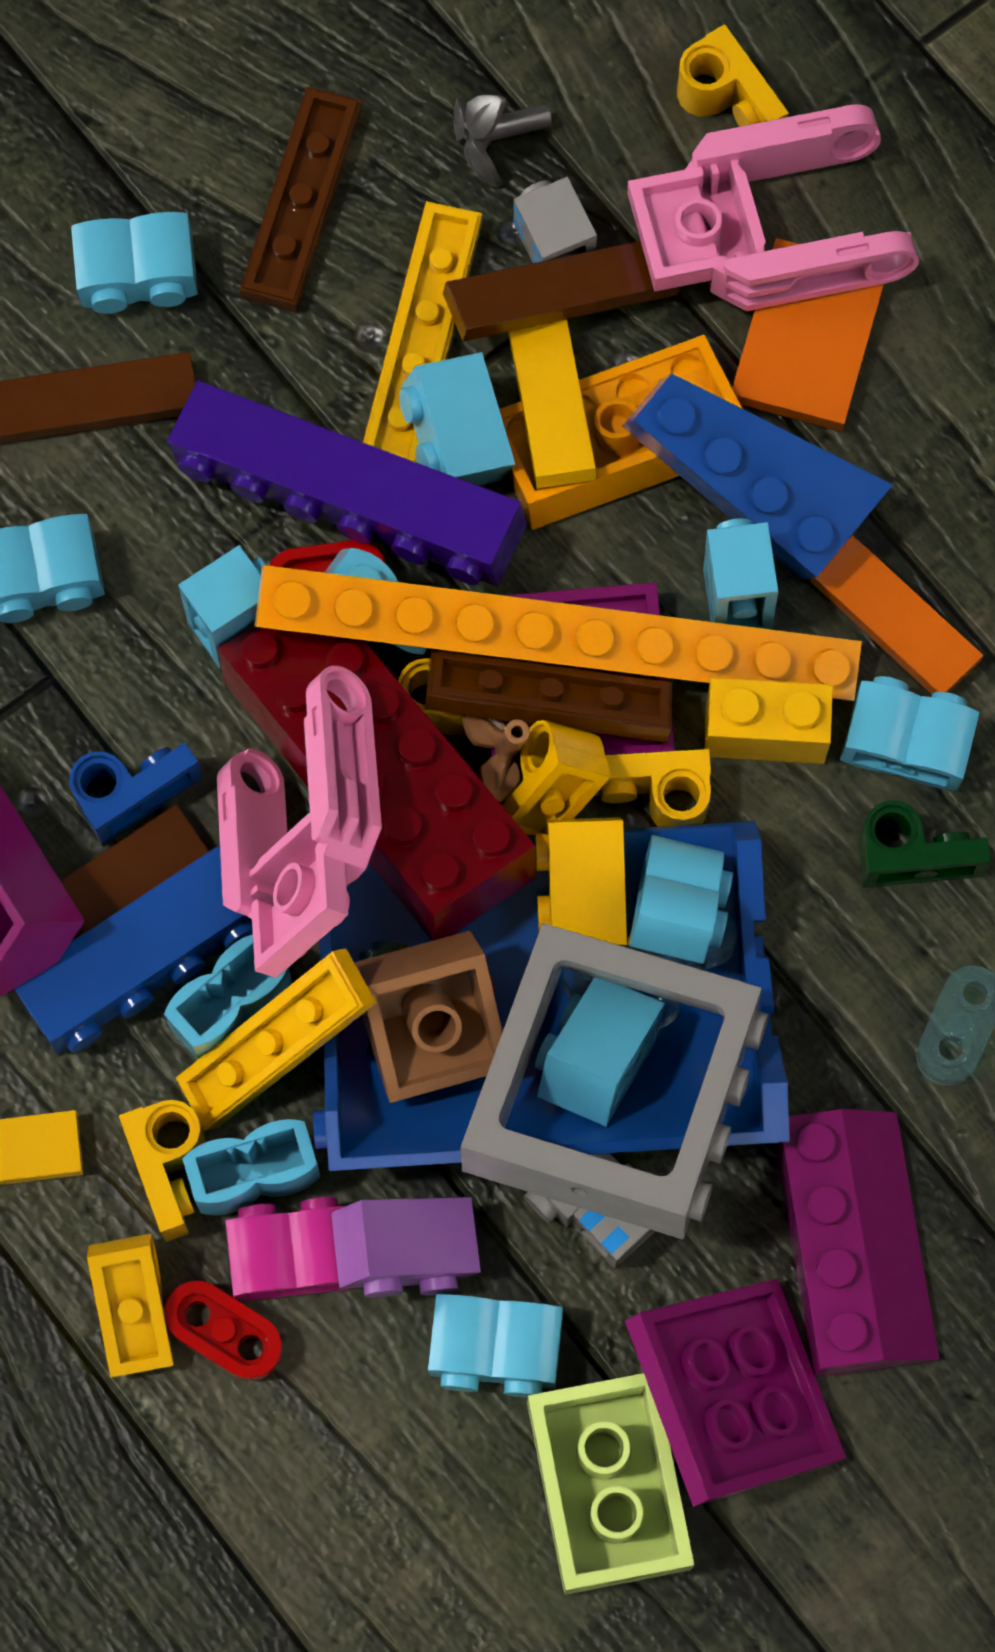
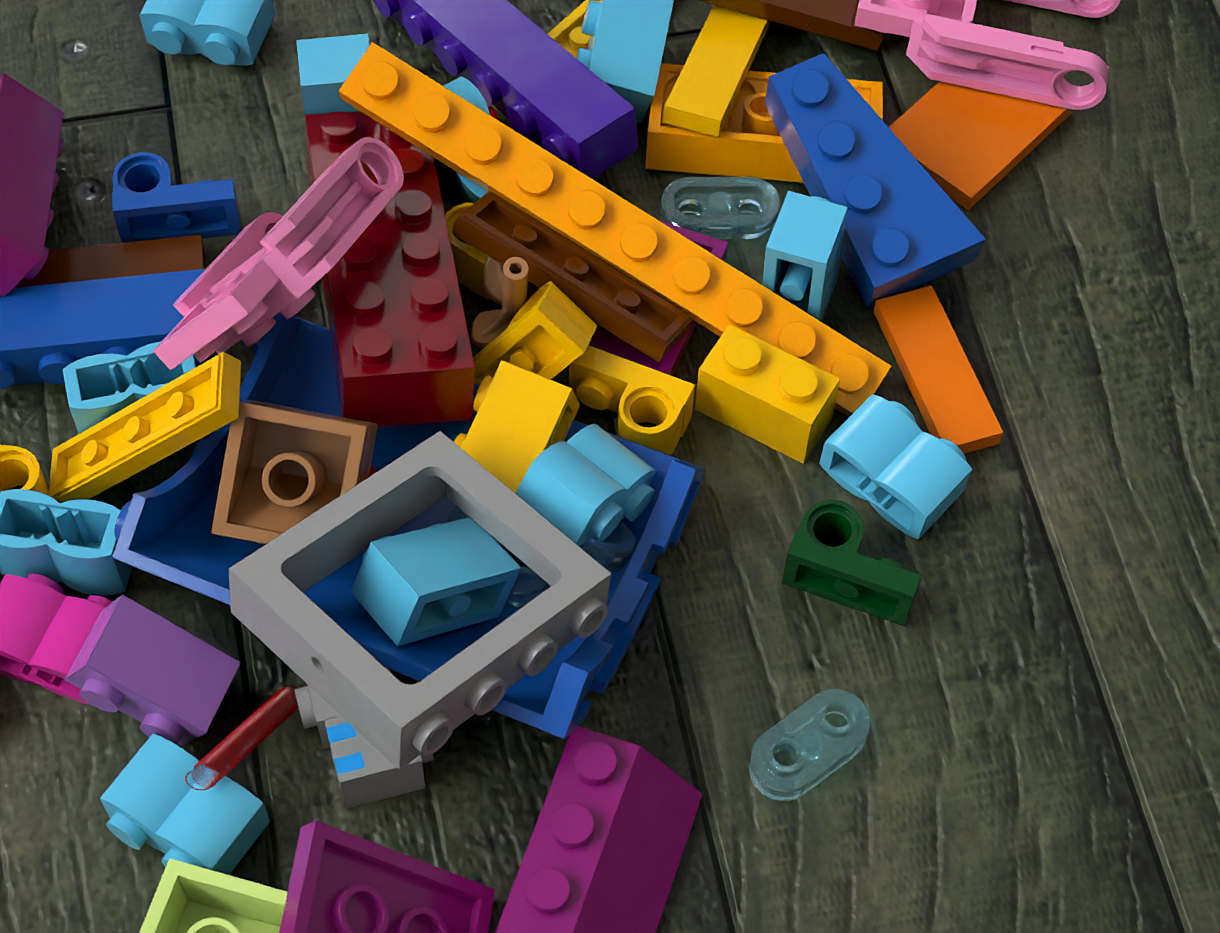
camera: 25 degrees right, 15 degrees down
none -> red piece [185,685,299,791]
none -> clear light blue plate [660,177,780,239]

